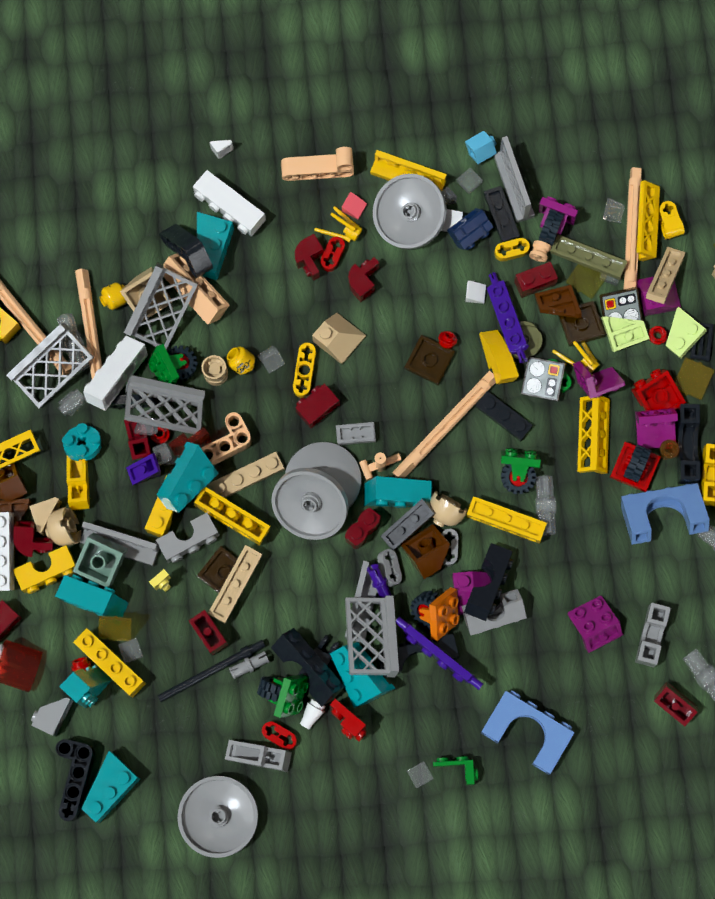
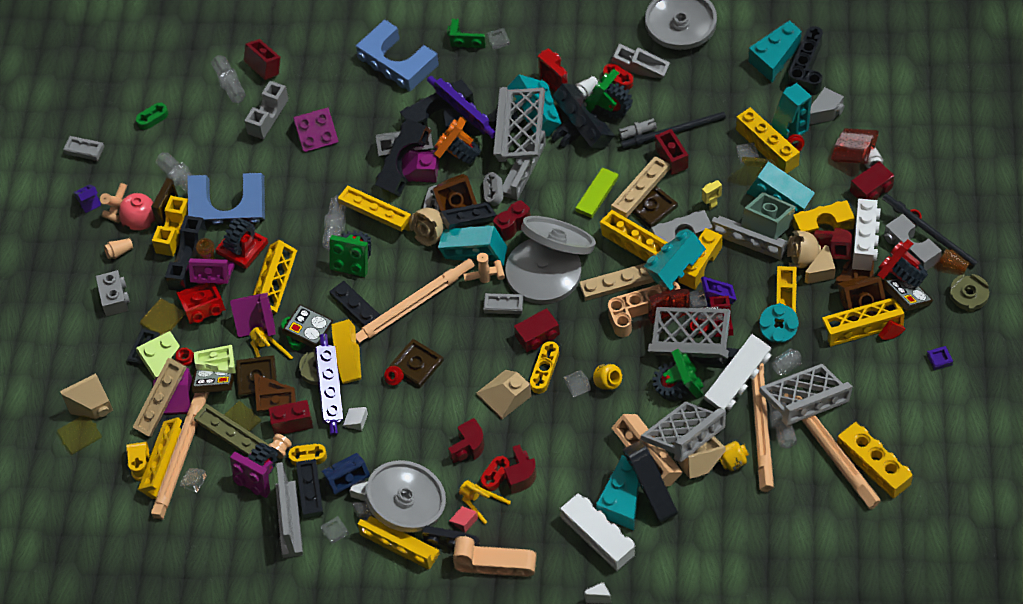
camera: 170 degrees left, 20 degrees down
tan wheel [201,355,228,386] -> none
dark purple axle [367,564,391,598] -> none
medium azure brick [465,131,497,164] -> none
none -> black arch [400,79,474,127]
none -> black hinge [423,526,480,549]
none -> lime tile [576,167,619,218]

